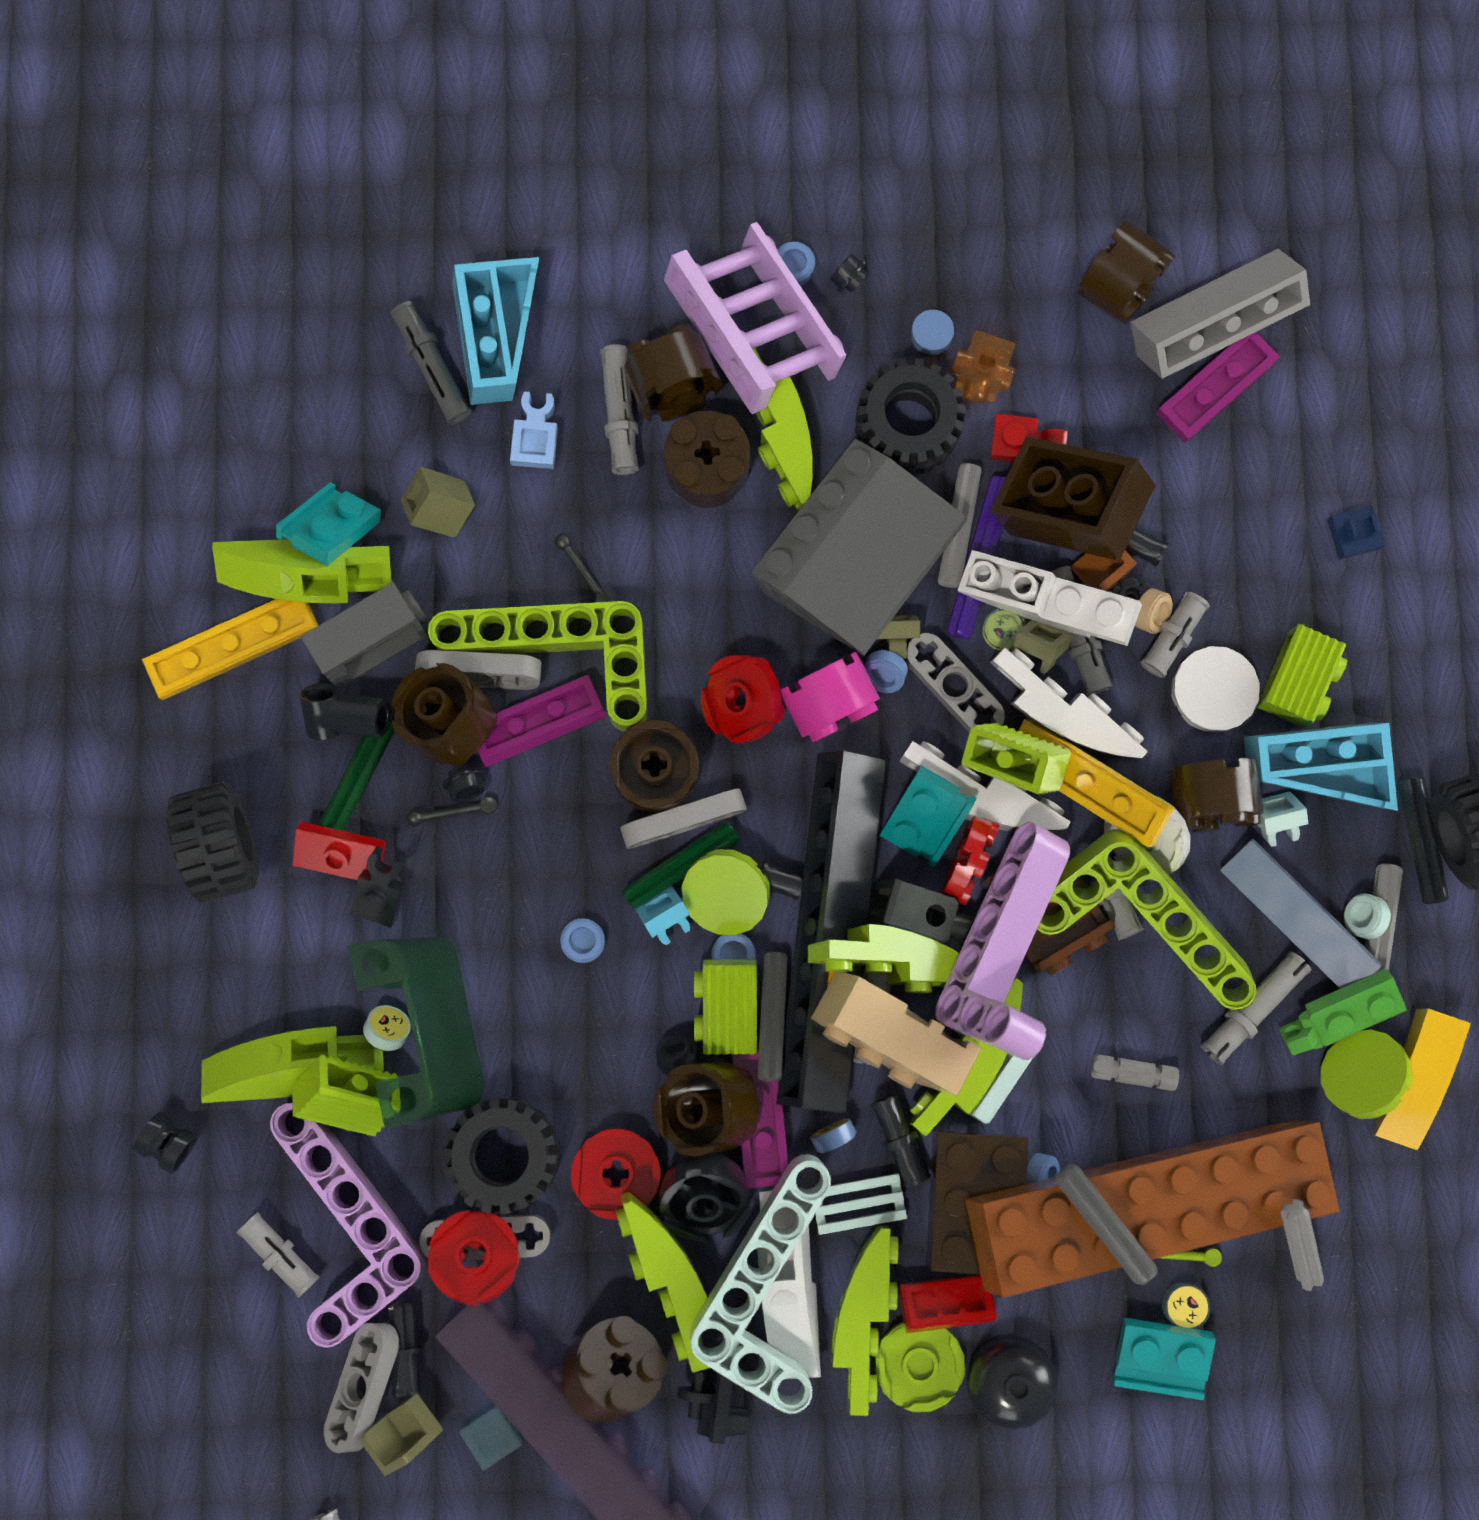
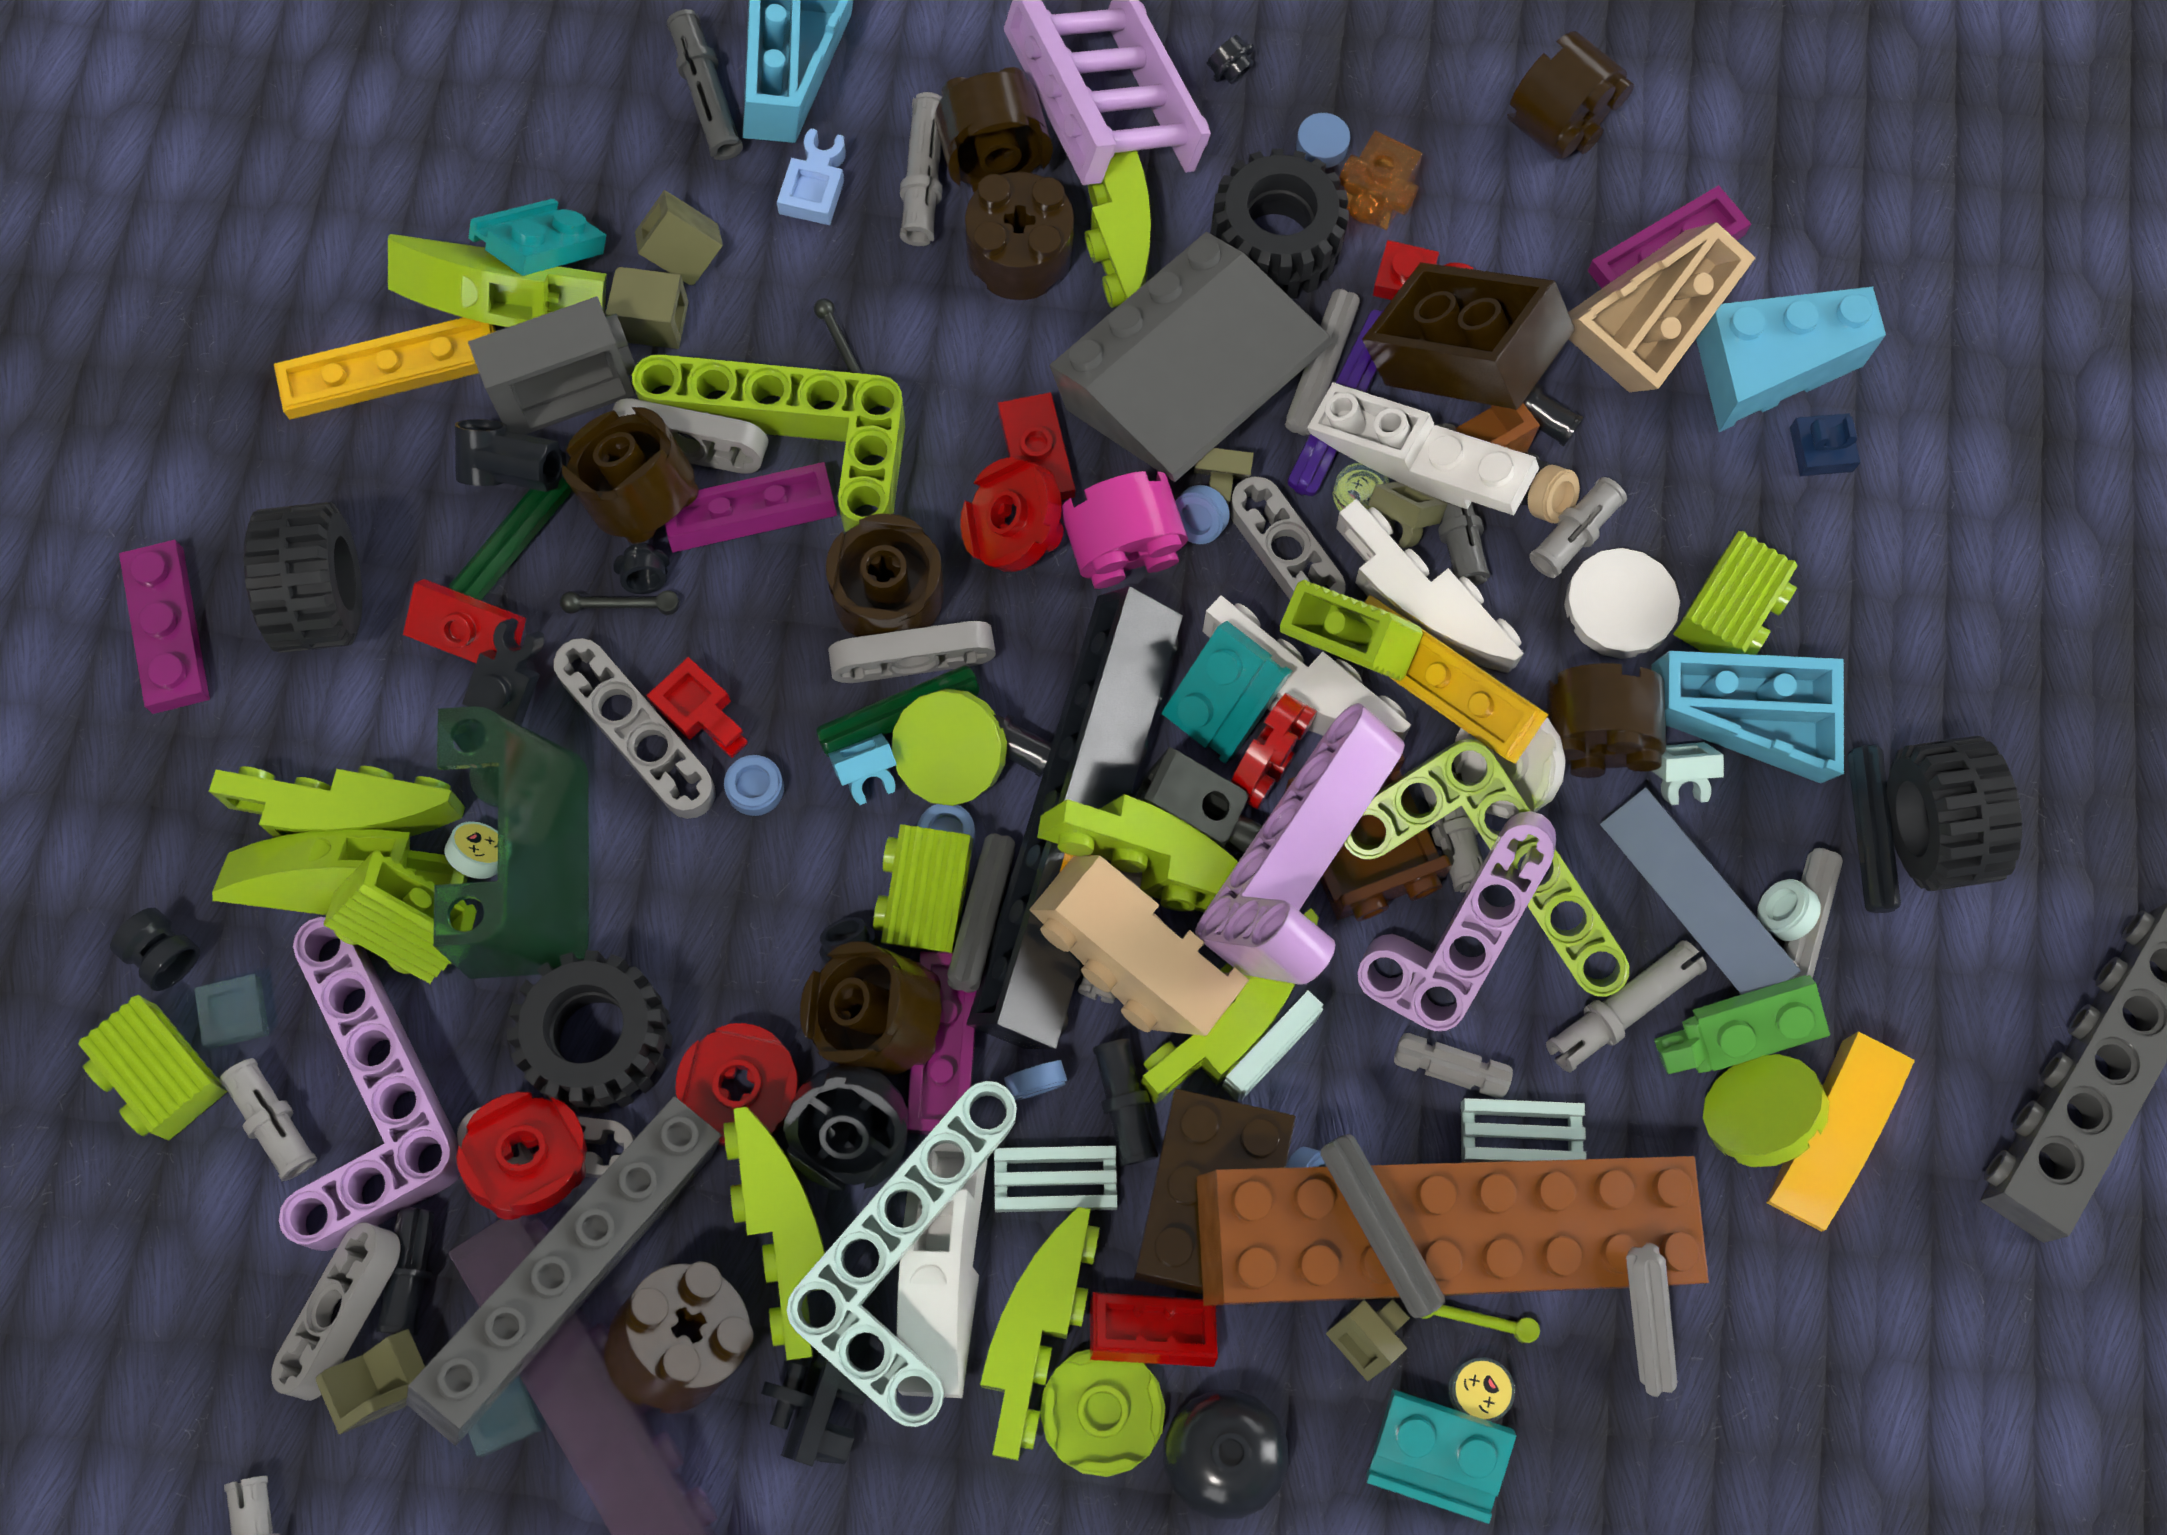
camera: 10 degrees right, 10 degrees down
medium blue tile [777,242,815,286] -> none
light grey brick [1130,249,1310,379] -> none
none -> lime brick [78,995,228,1141]
none -> magenta plate [119,540,210,714]
none -> clear light blue tile [194,974,269,1049]
none -> lime slope [209,766,465,838]
none -> dark grey brick [406,1096,722,1446]
none -> light grey beam [554,638,716,819]
none -> olive panel [605,267,689,349]
none -> red plate [646,657,748,758]
none -> red plate [998,392,1075,500]
none -> olive tile [1325,1299,1409,1382]
none -> lavender beam [1358,811,1556,1031]
none -> light aqua tile [1461,1098,1586,1162]
none -> tan wedge [1568,222,1756,392]
none -> medium azure wedge [1696,287,1886,432]

